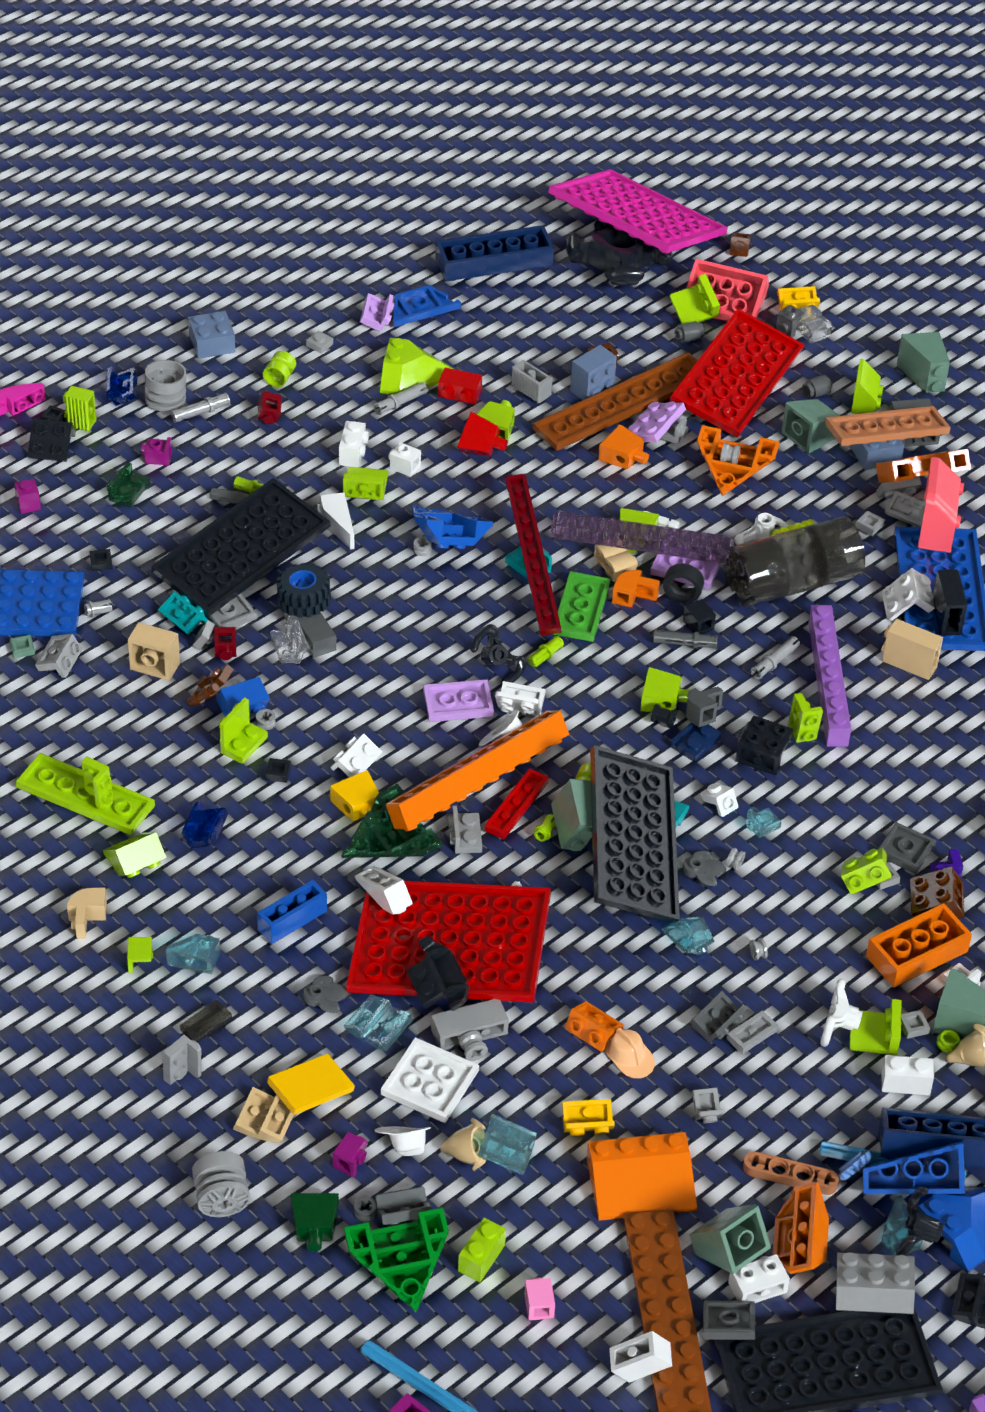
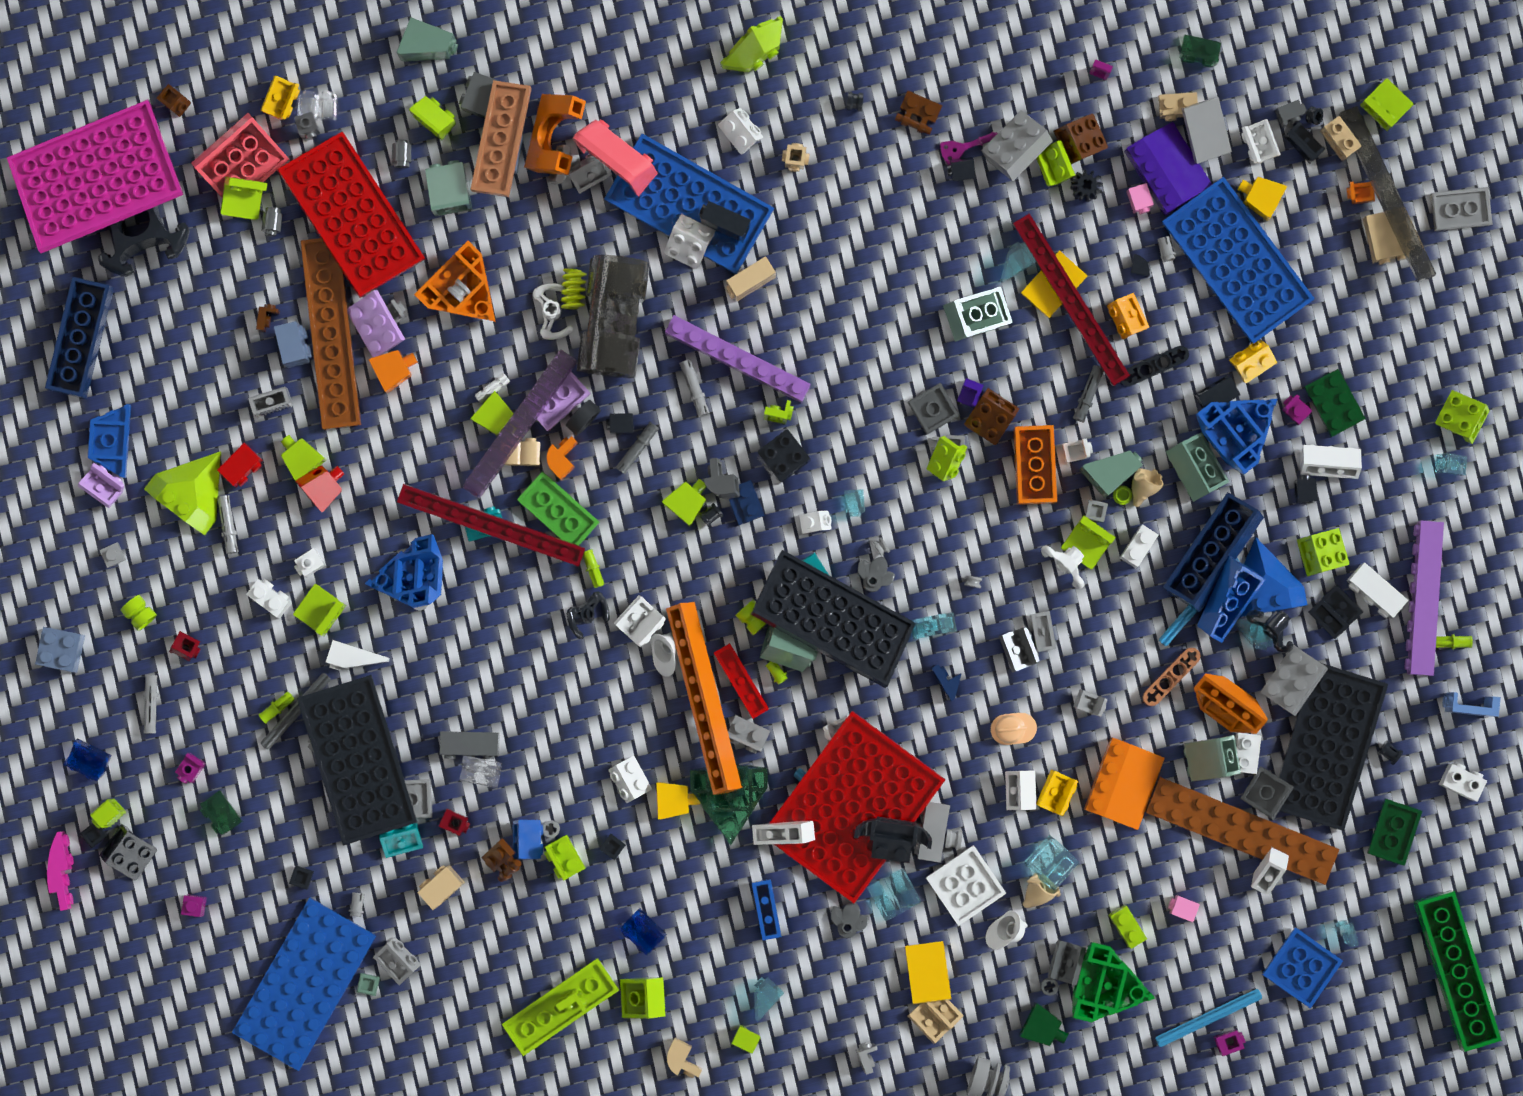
camera: 60 degrees left, 40 degrees up
light grey wheel [145,360,186,412] -> none
clear smoke tile [180,1000,232,1043] -> none
light grey plate [193,620,215,650] -> none
black wheel [277,563,331,618] -> none
magenta brick [333,1132,368,1178] -> none
lavender plate [423,679,494,722] -> none
orange bracket [565,1001,624,1052] -> none
medium blue gear [837,1151,872,1180] -> none
light grey plate [856,511,885,536] -> none
none -> dark blue slope [931,664,962,701]
none -> white brick [1005,771,1036,810]

